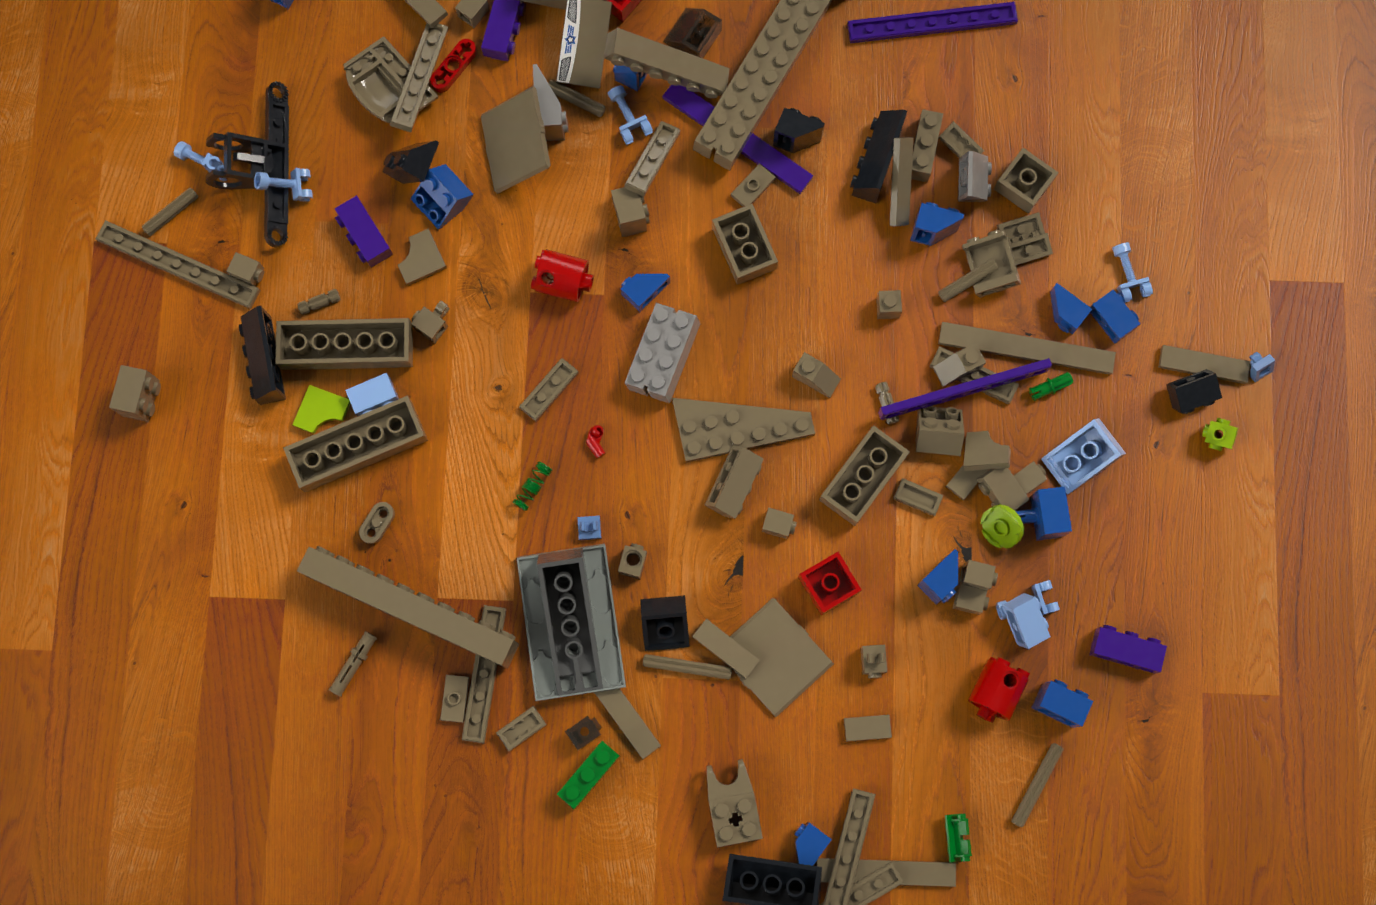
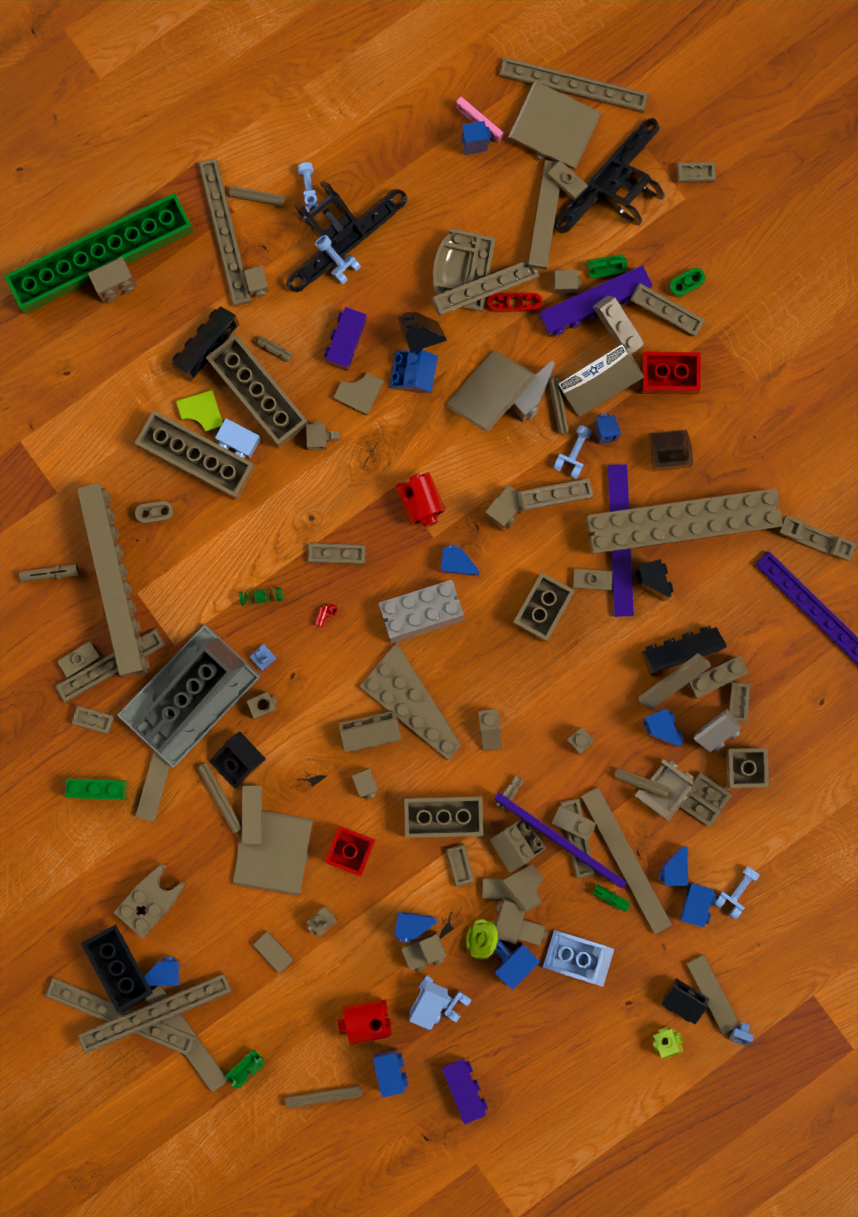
camera: 50 degrees right, 5 degrees up
clear smoke brick [565,716,602,751] -> none
dark tan brick [604,28,730,98] -> none
none -> green brick [4,193,194,314]

